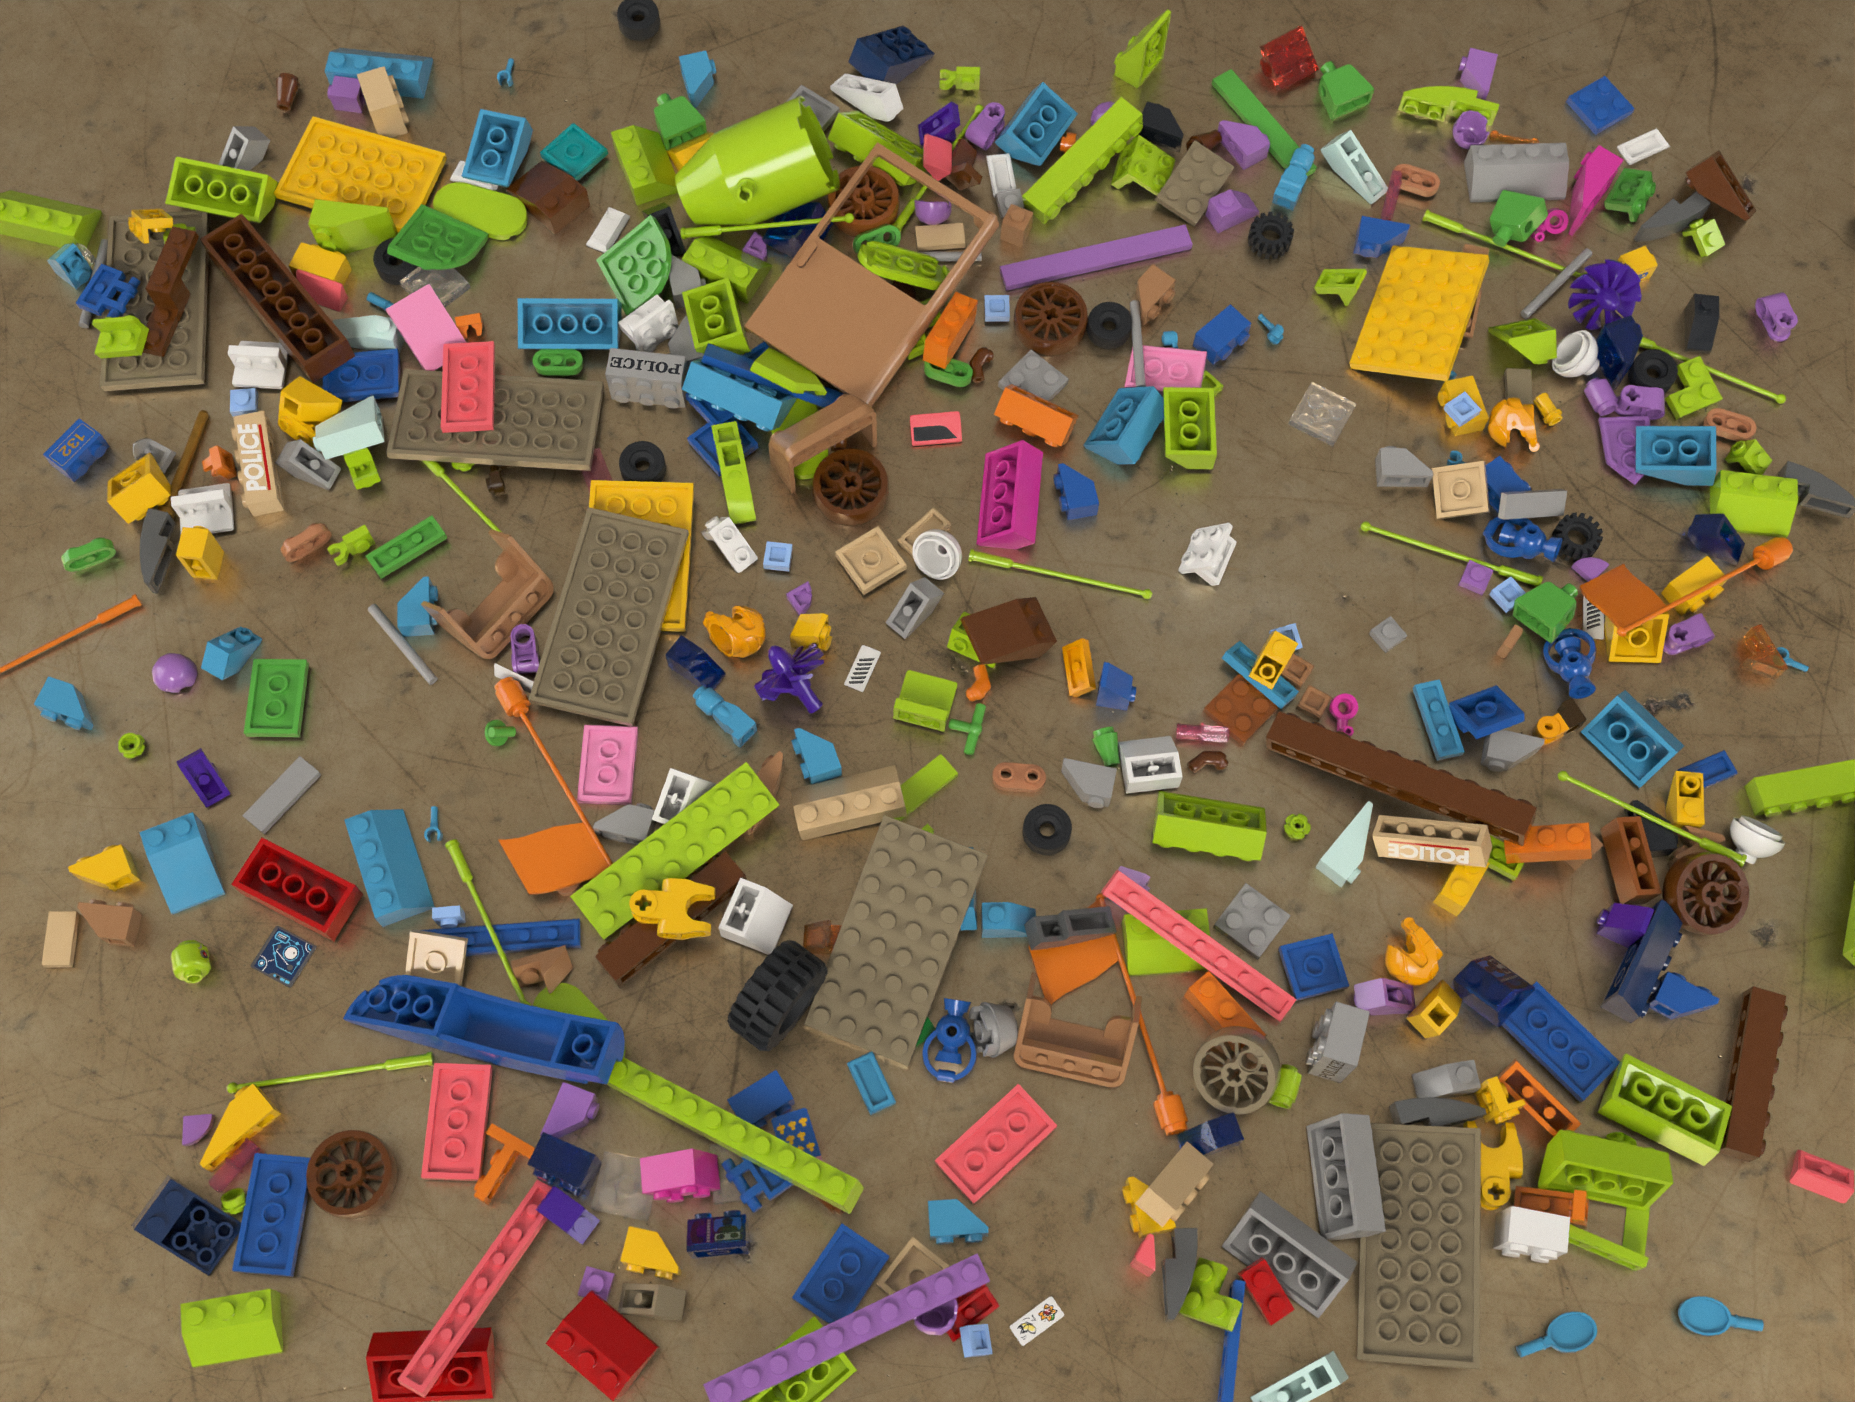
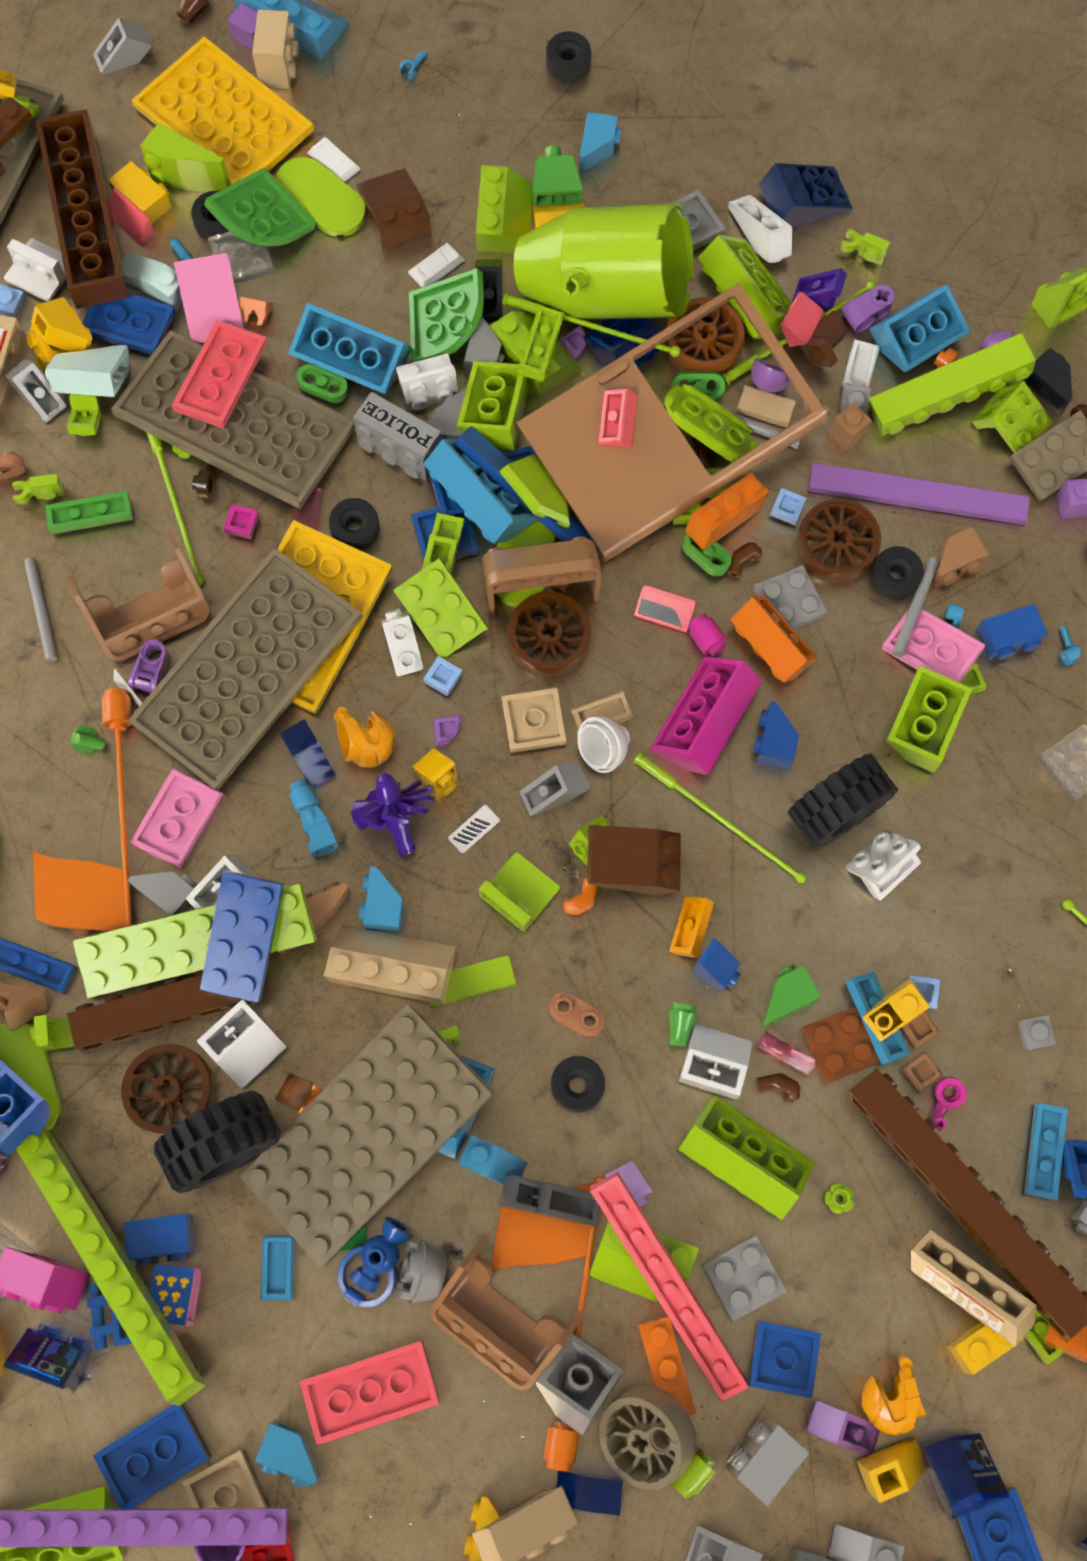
camera: 25 degrees right, 5 degrees up
lime slope [165,156,278,224] -> none
dark azure slope [397,576,438,637] -> none
dark azure slope [462,109,533,187] -> none
teal plate [540,123,608,181] -> none
yellow piece [629,878,716,940] -> none
bright green piece [948,703,986,755] -> none
light grey slope [1061,758,1117,808] -> none
dark azure slope [1084,386,1164,464] -> none
light aqua slope [1315,801,1373,887] -> none
none -> lime bracket [30,1015,74,1051]
none -> reddish brown piece [121,1044,215,1136]
none -> plate [200,871,284,1003]
none -> dark pink plate [223,504,259,539]
none -> lime plate [393,558,489,659]
none -> lime tile [517,305,565,382]
none -> light grey slope [536,1334,624,1436]
none -> coral slope [598,388,638,448]
none -> dark pink brick [688,613,727,657]
none -> bright green slope [762,965,821,1027]
none -> black tyre [787,753,898,849]

